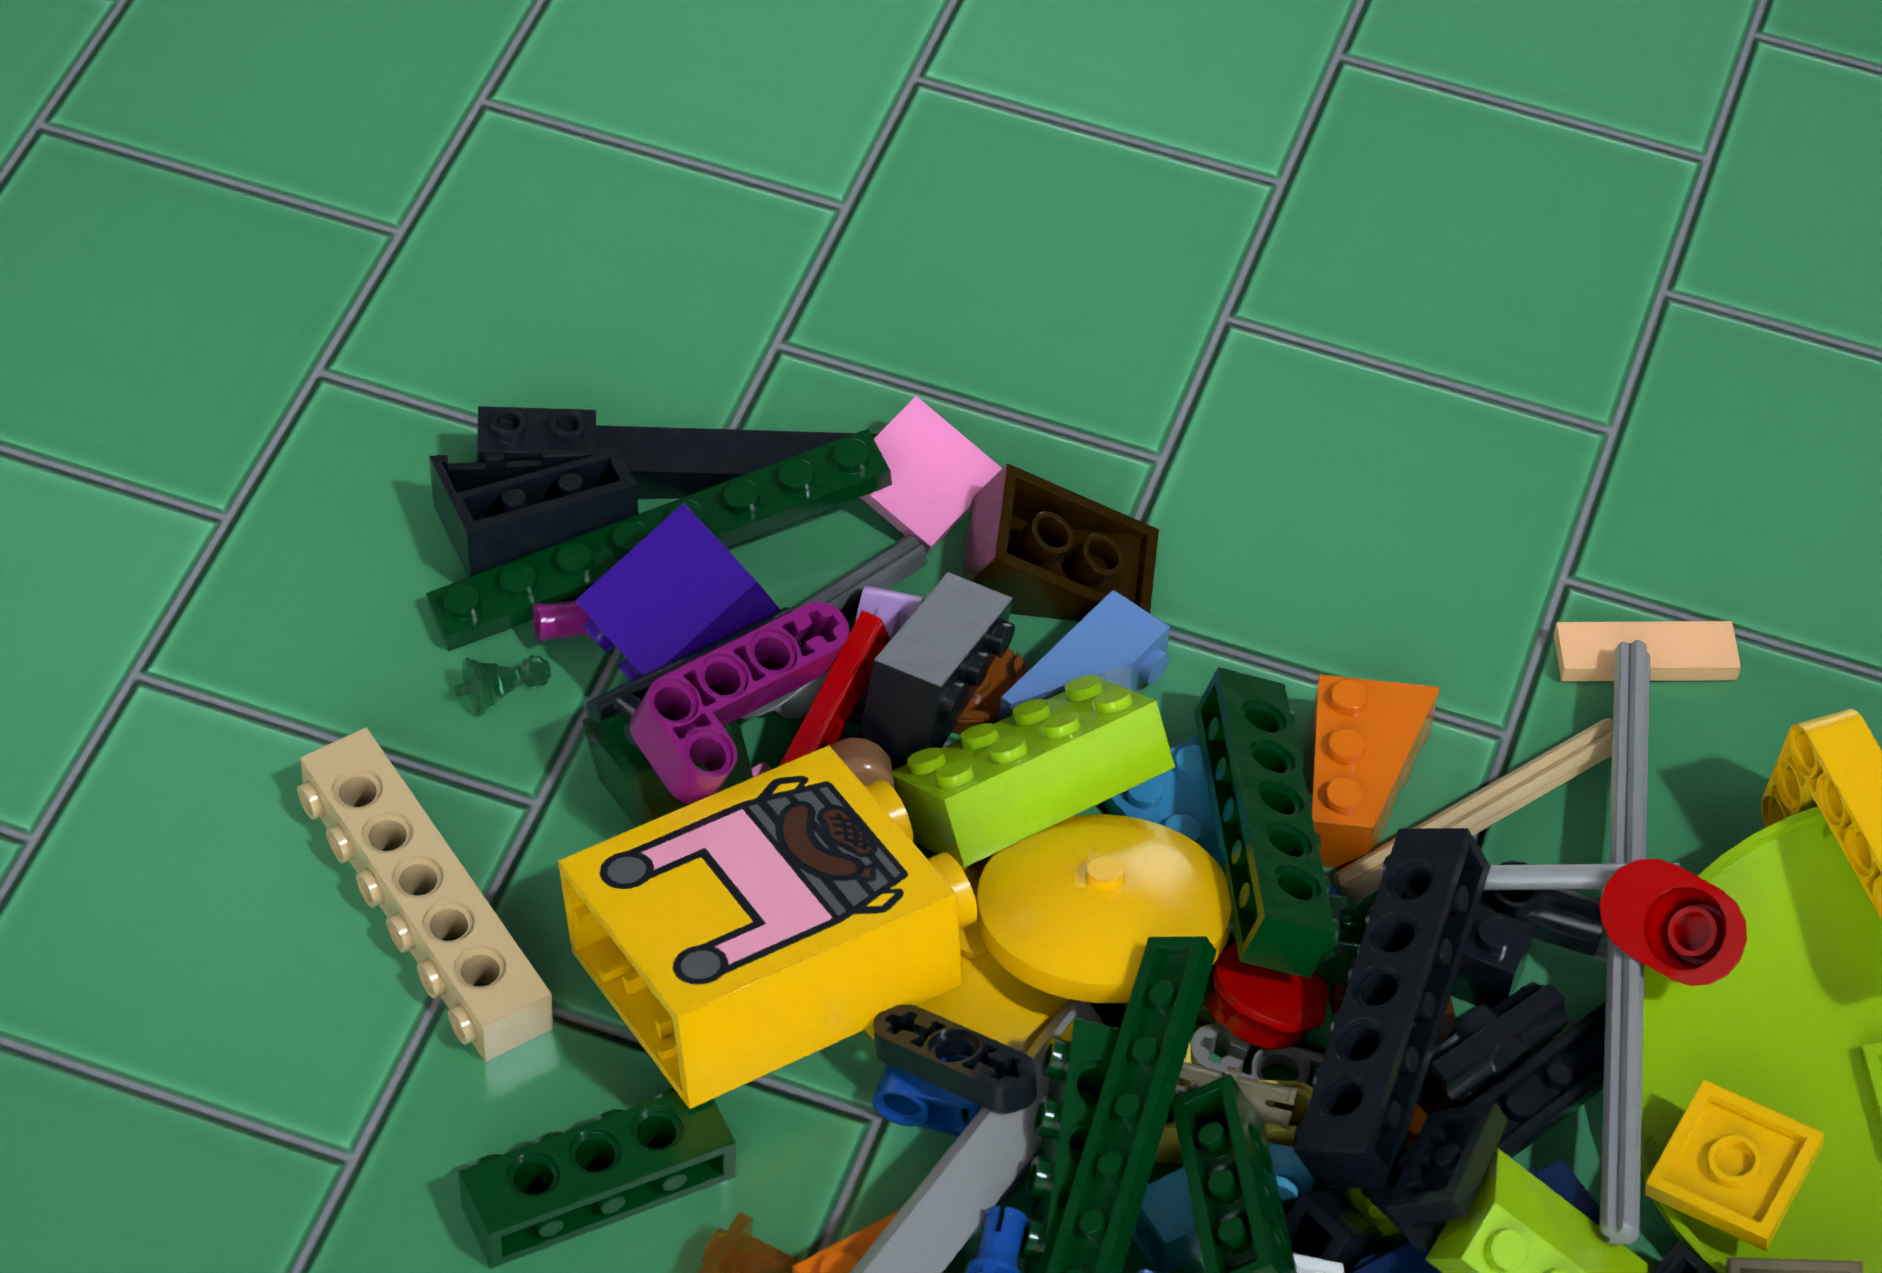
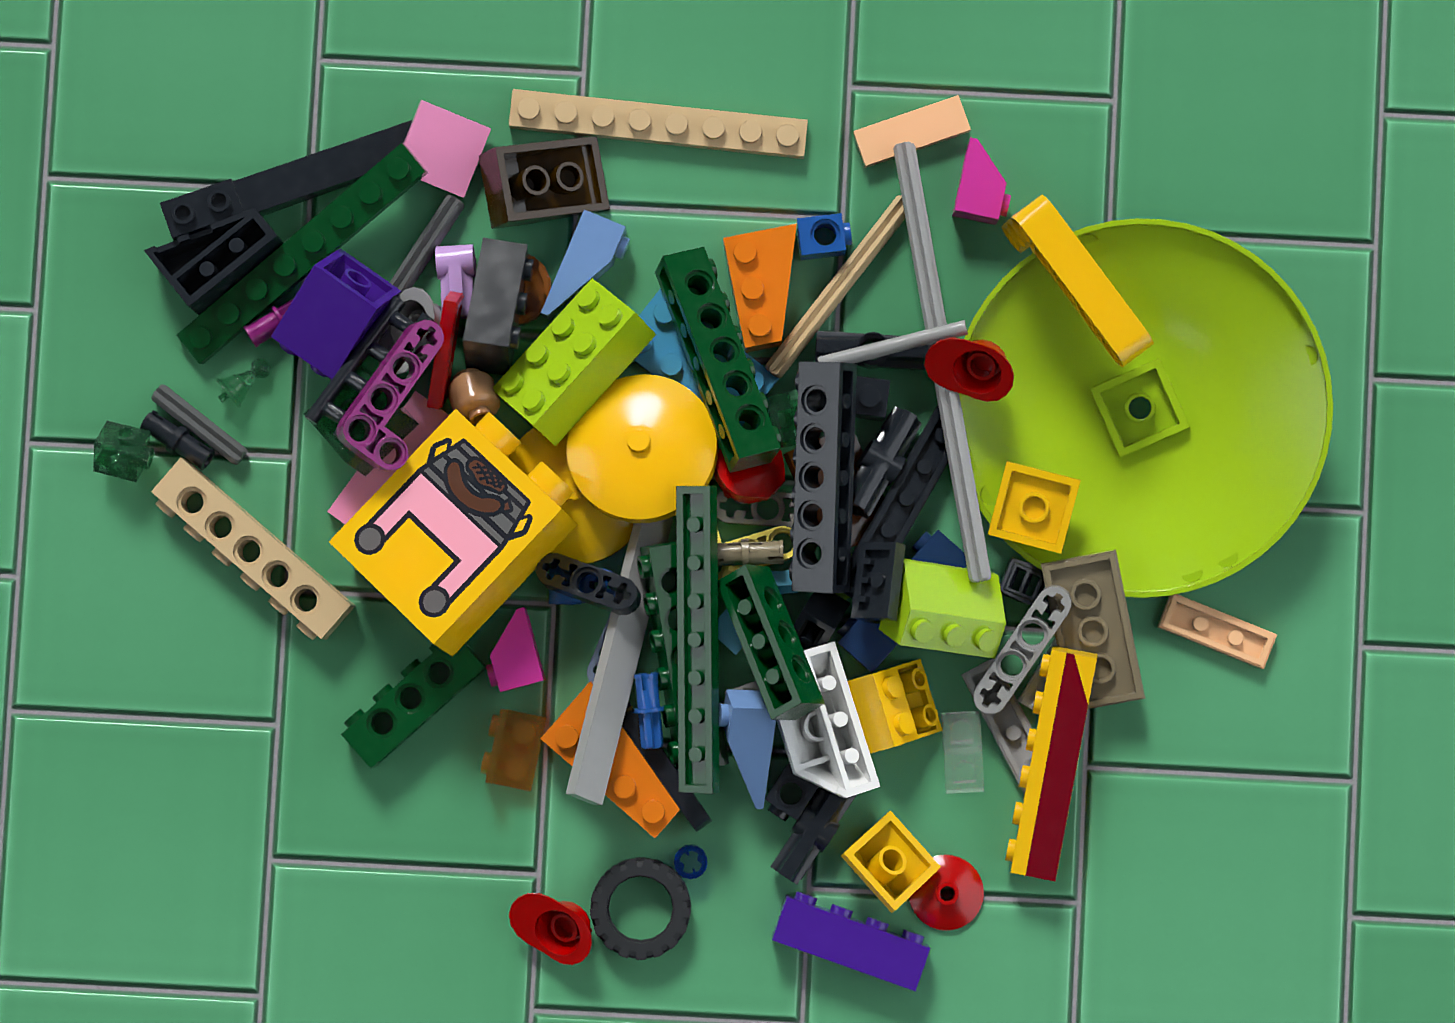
camera: 10 degrees left, 35 degrees up
none -> clear green brick [93,420,154,483]
none -> black pin [140,410,215,470]
none -> dark grey axle [151,384,248,465]
none -> dark pink slope [486,607,546,692]
none -> tan plate [509,89,808,159]
none -> blue brick [796,213,852,261]
none -> dark pink slope [952,137,1011,225]

